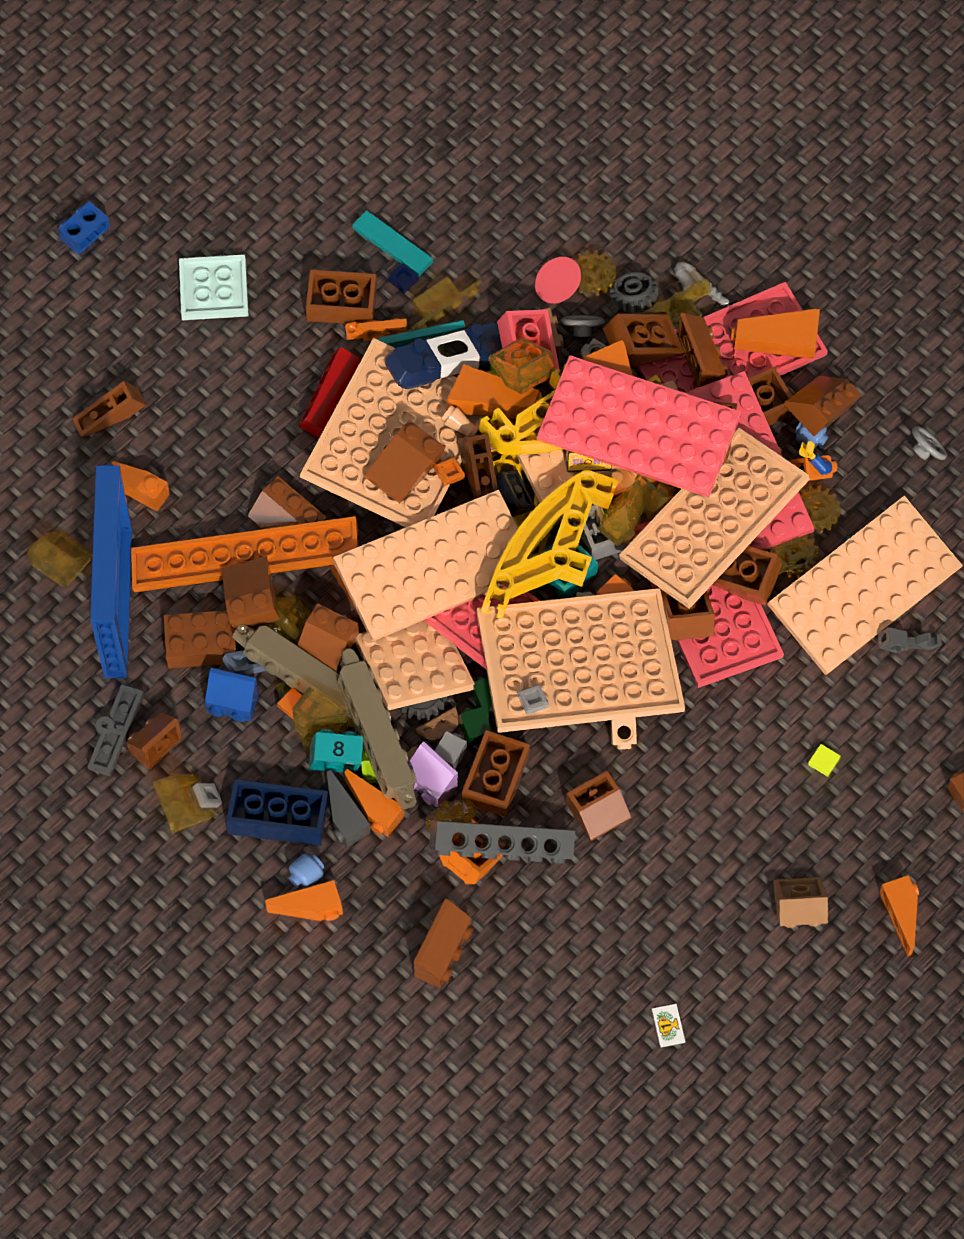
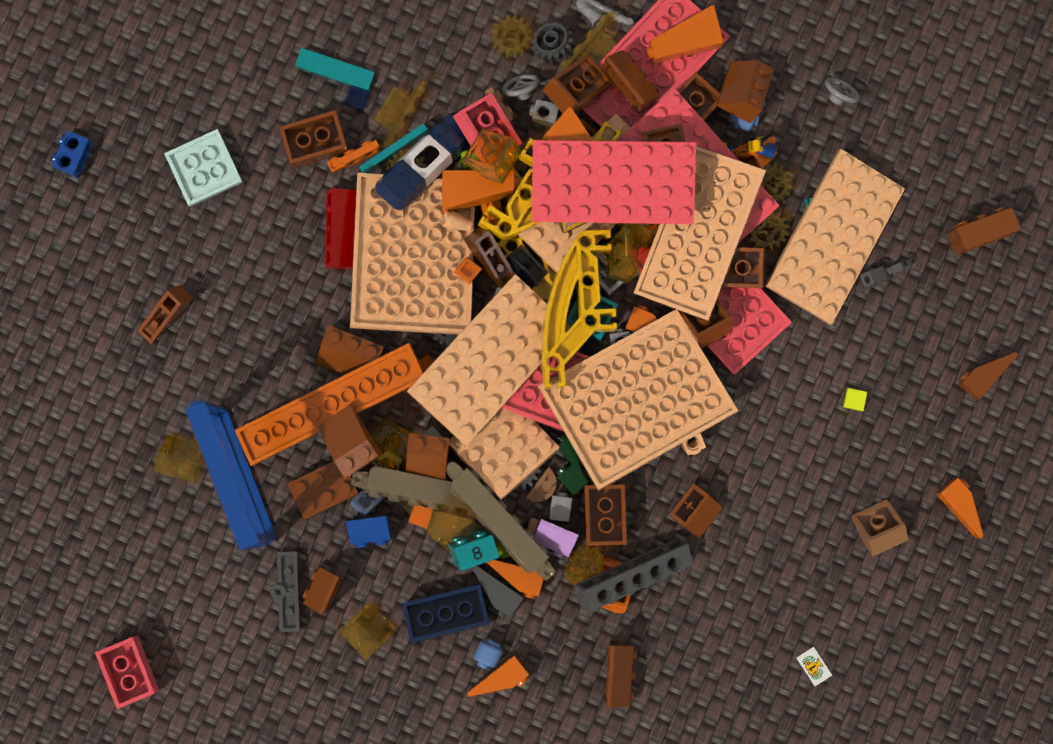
camera: 20 degrees left, 20 degrees up
orange slope [111,461,170,512] -> none
light grey tile [192,783,222,808] -> none
dark orange slope [364,420,445,504] -> none
light grey tile [517,685,549,715] -> none
coral sticker [535,257,581,303] -> none

